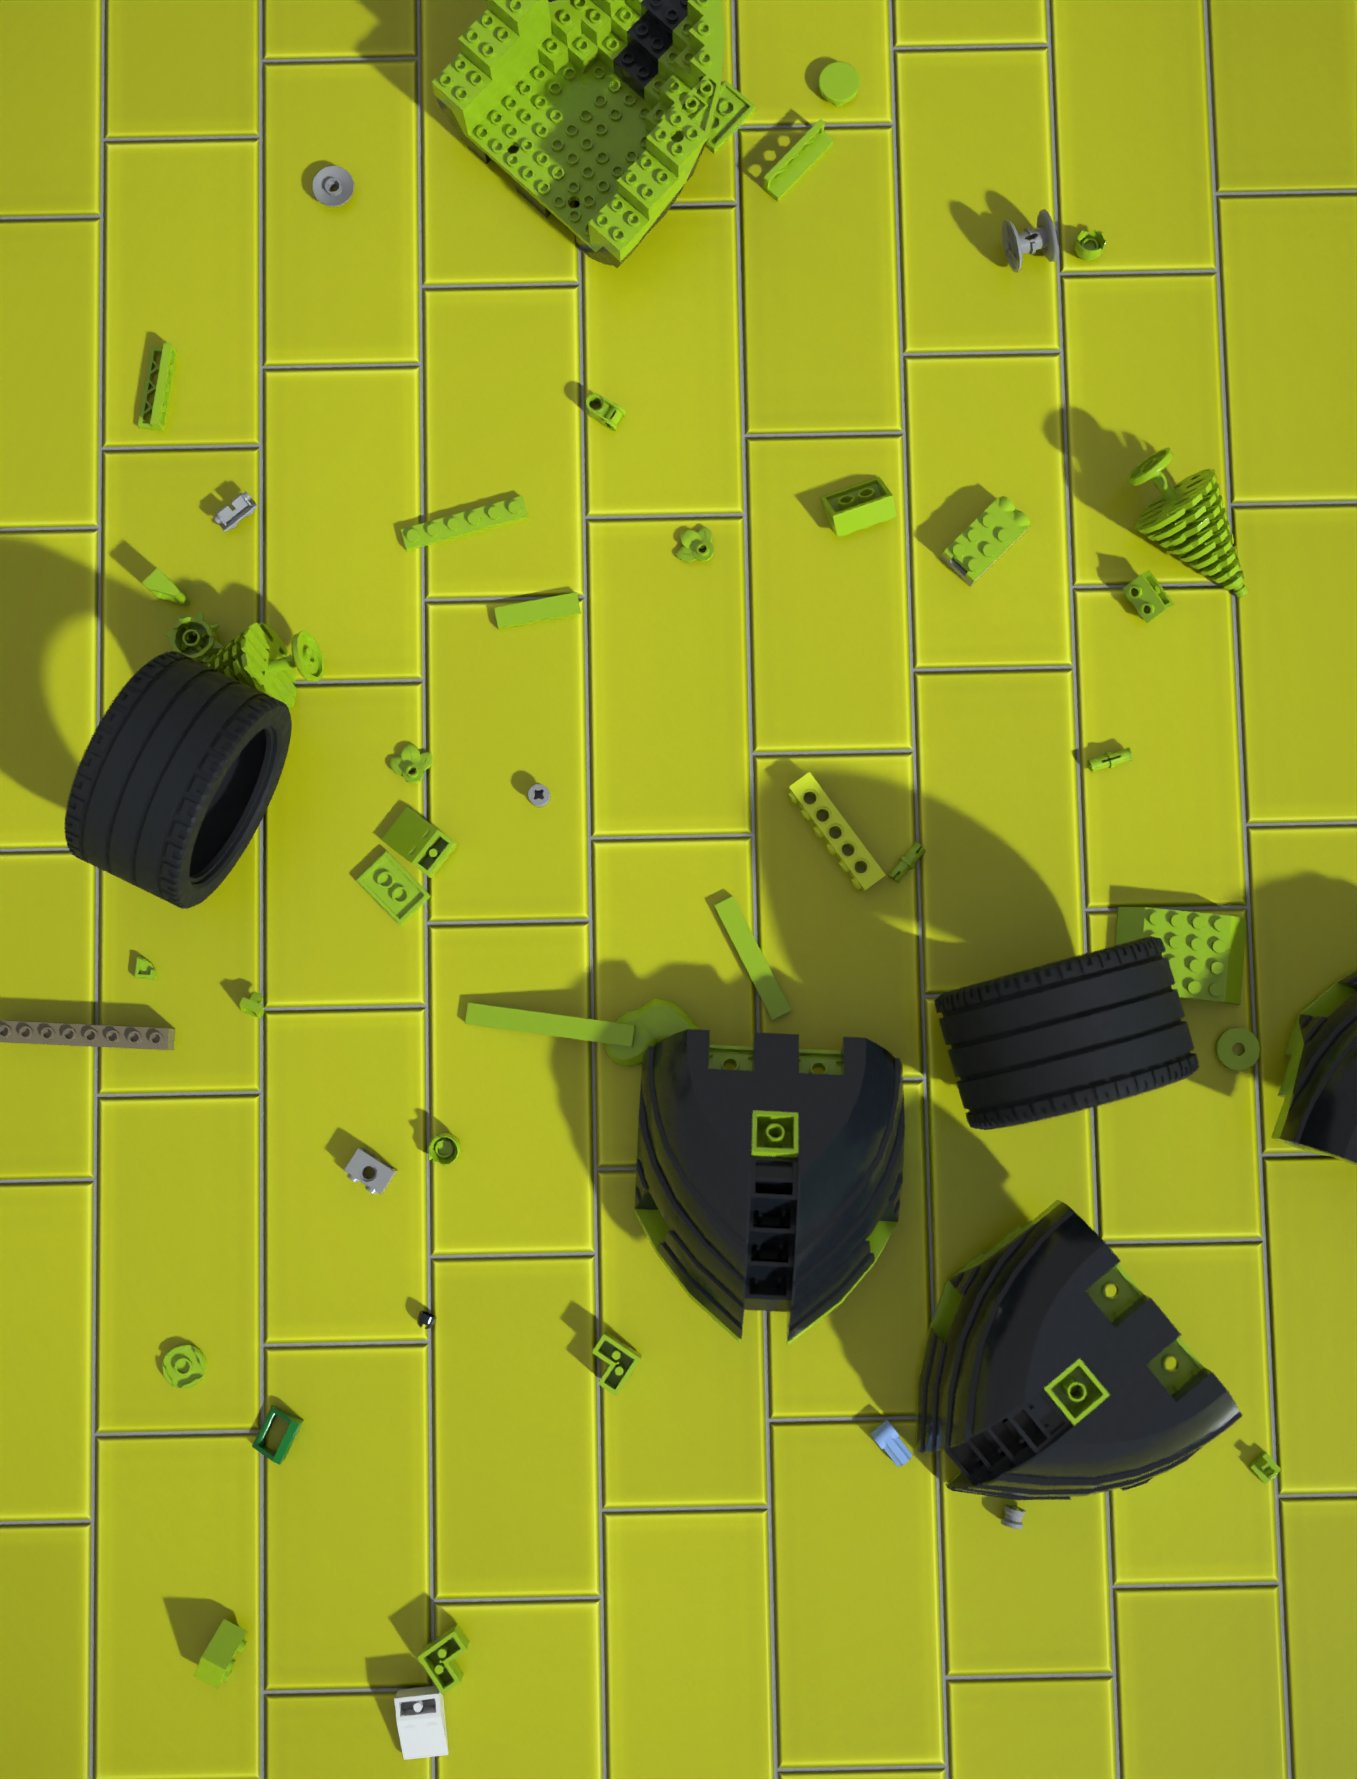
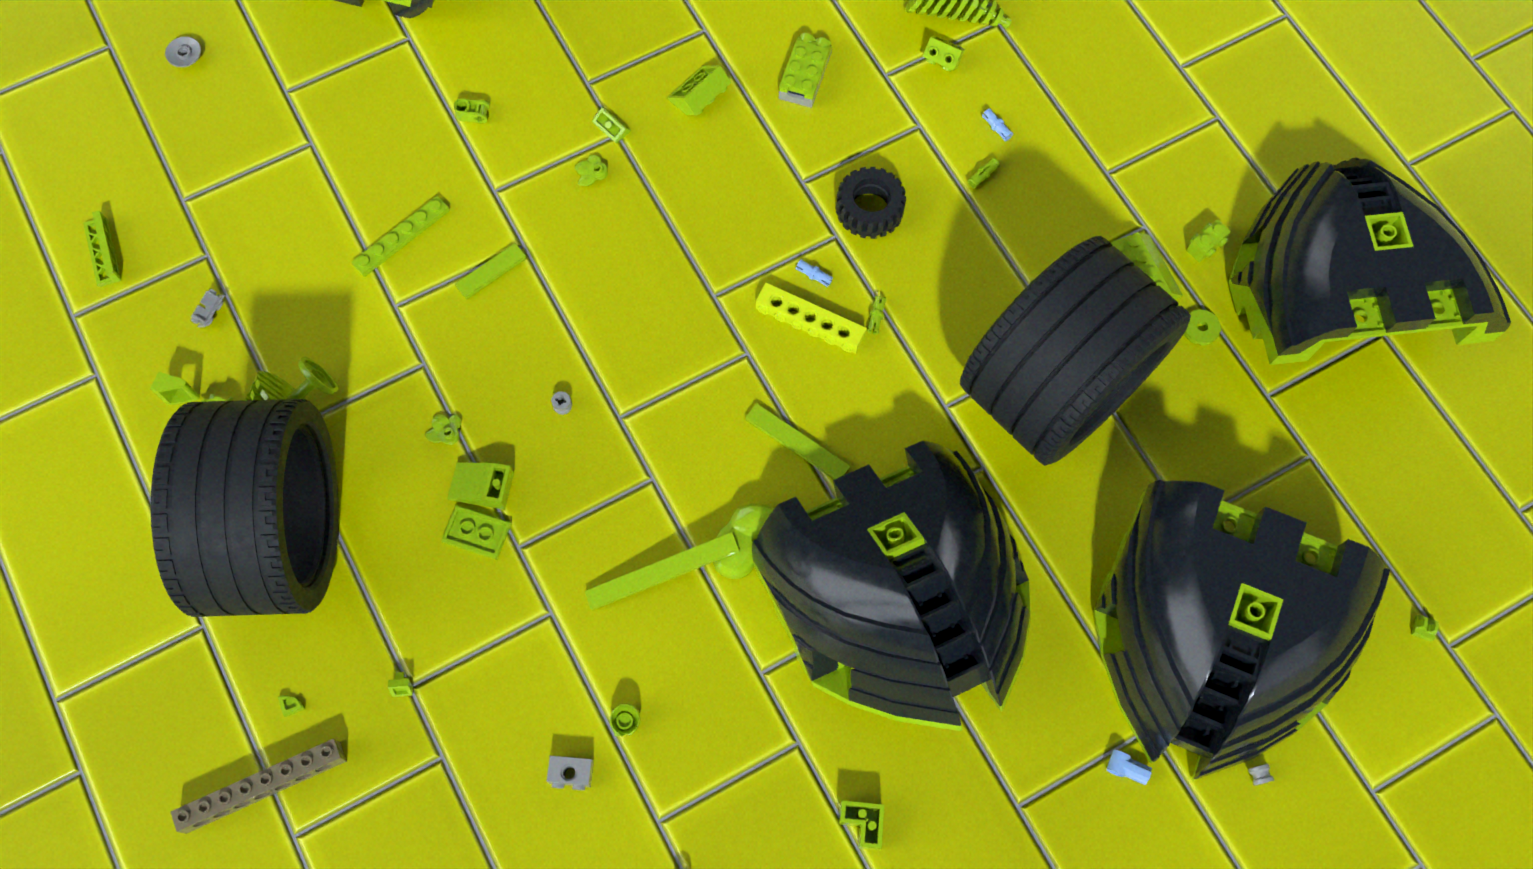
camera: 30 degrees left, 15 degrees down
none -> lime slope [592,107,631,143]
none -> light blue pin [796,259,833,287]
none -> black tyre [836,166,906,239]
none -> light blue pin [982,109,1013,141]
none -> lime brick [1186,219,1231,263]

